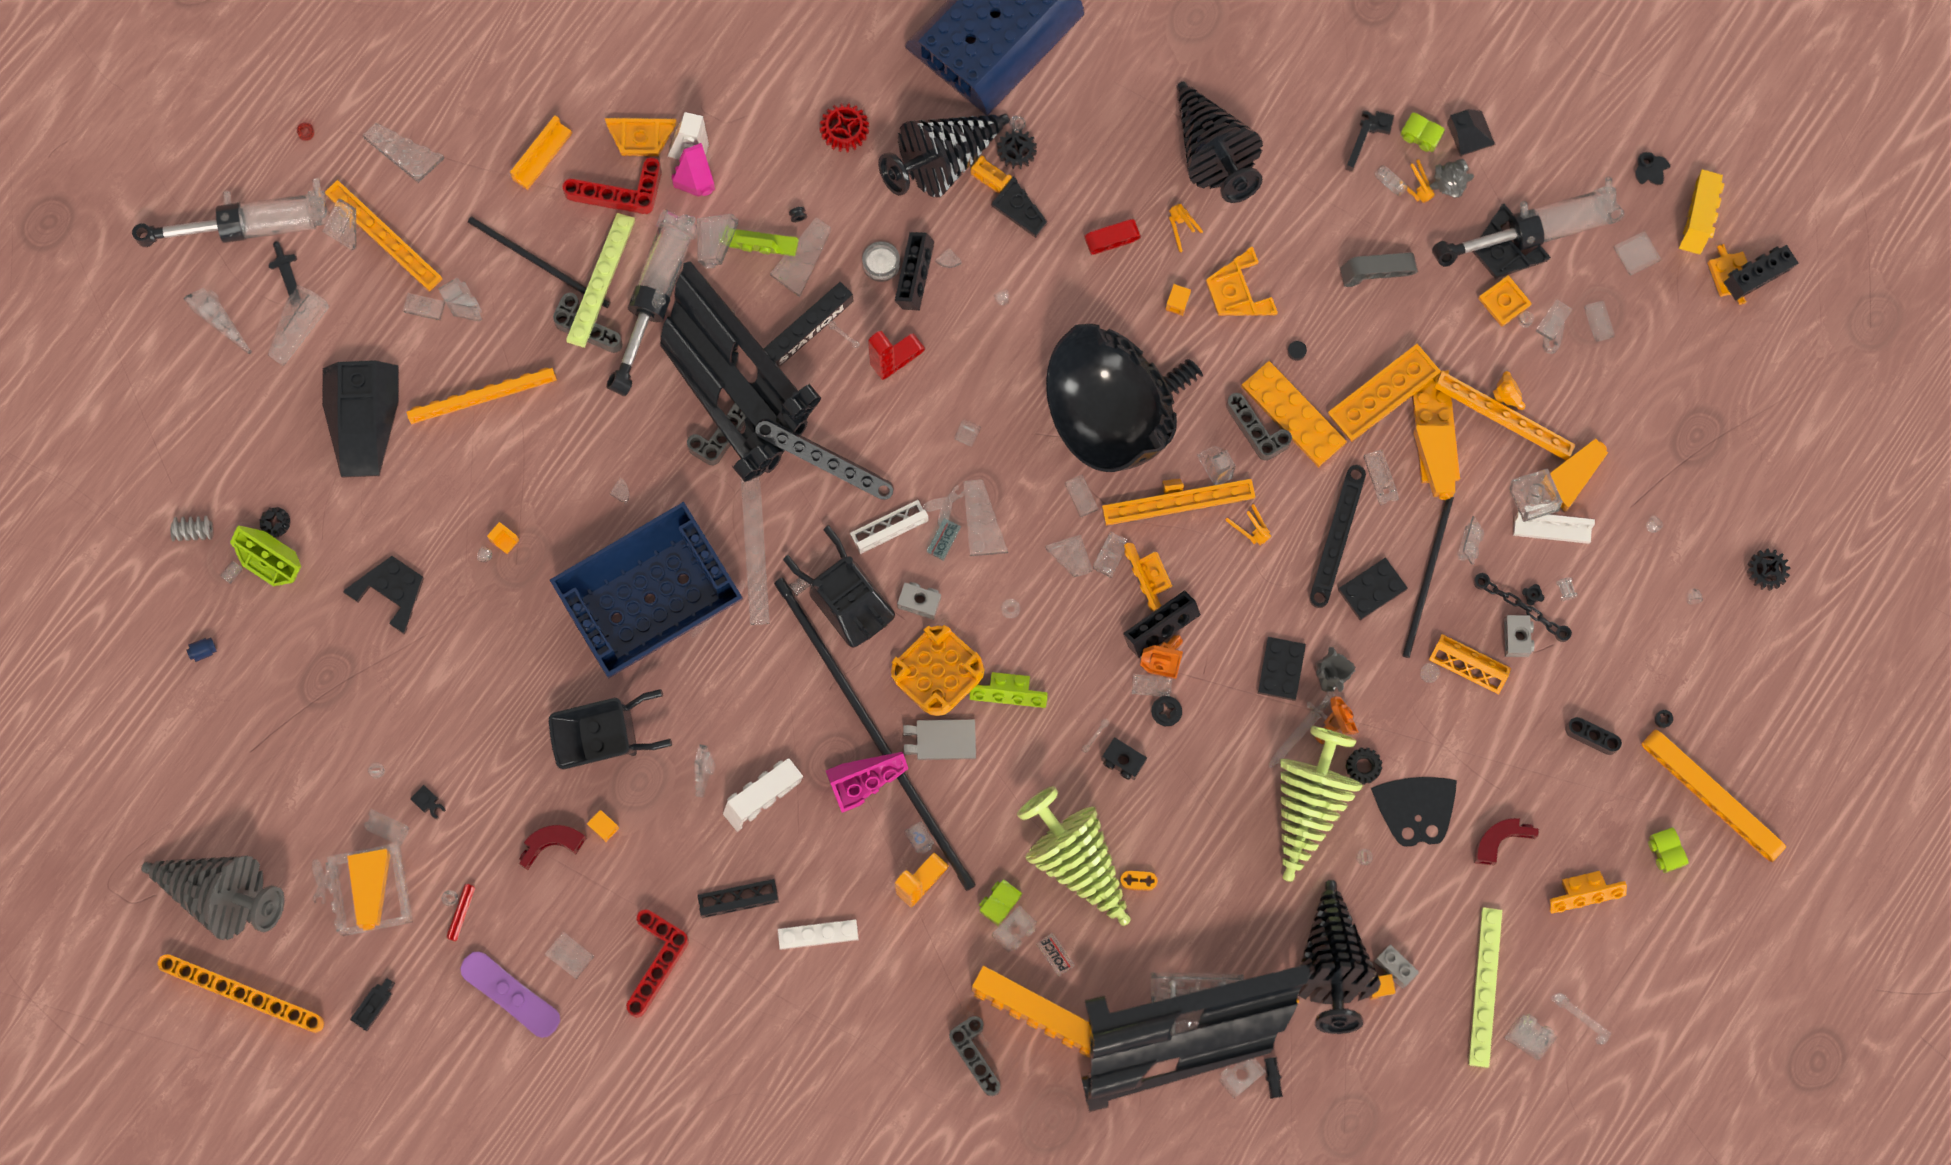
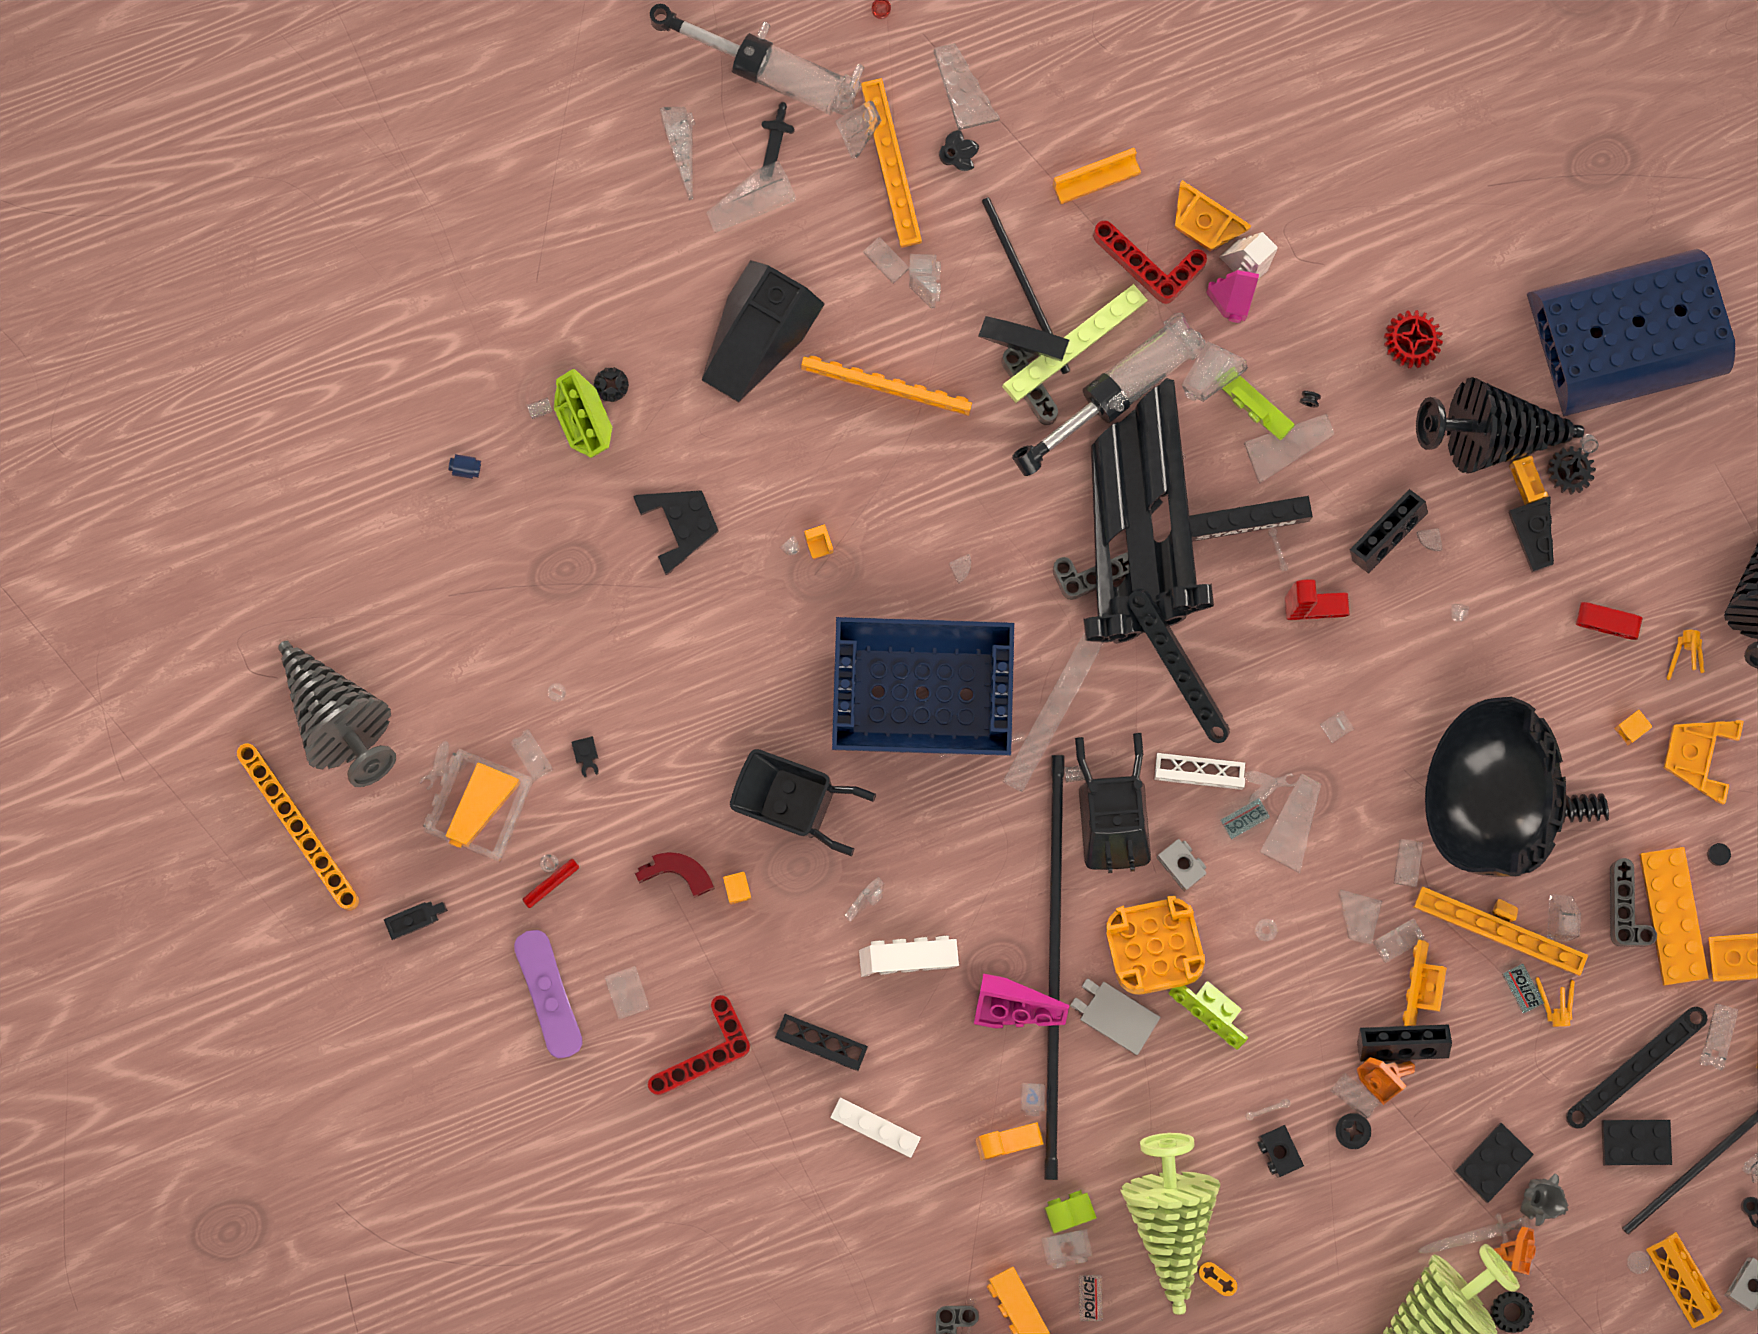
camera: 30 degrees right, 5 degrees up
light grey piece [170,516,213,541] -> none
clear piece [862,241,900,282] -> none
none -> black plate [939,130,979,171]
none -> black slope [978,316,1070,362]
none -> clear light blue tile [1502,964,1544,1014]

